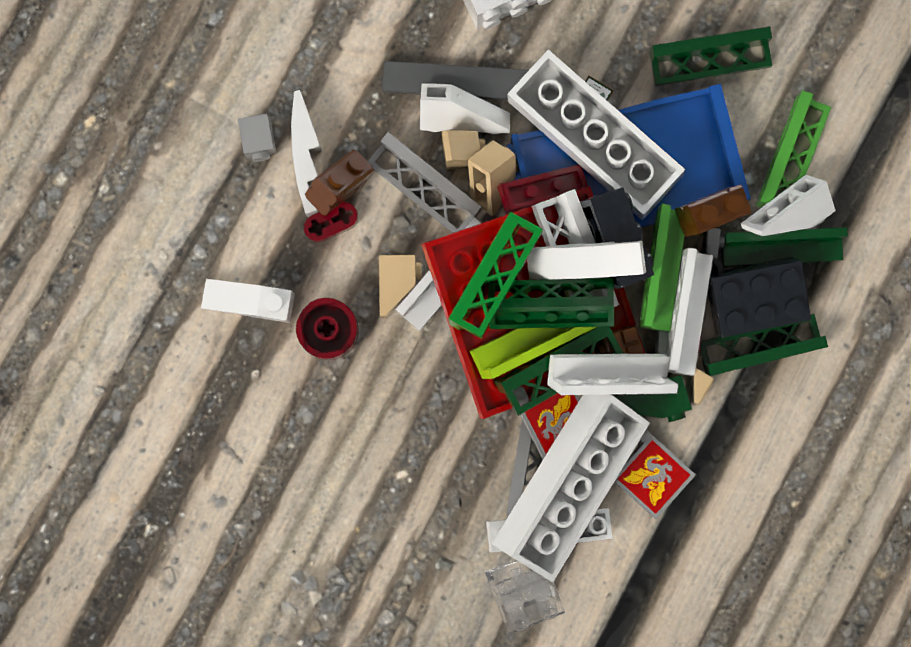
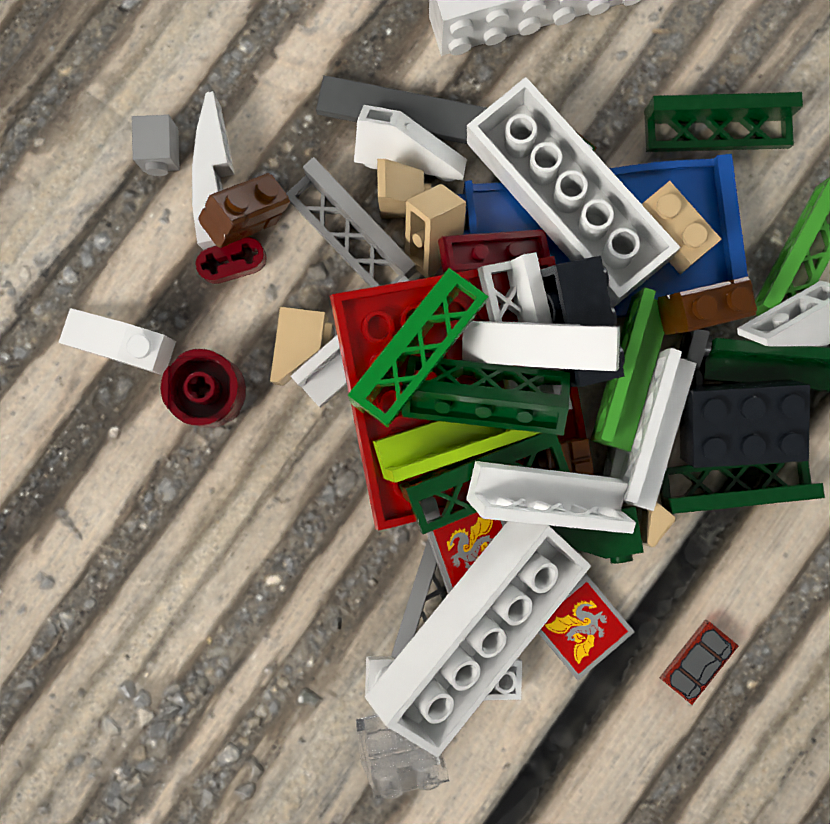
camera: 10 degrees right, 0 degrees up
none -> tan brick [642,181,721,274]
none -> tile [659,619,739,705]

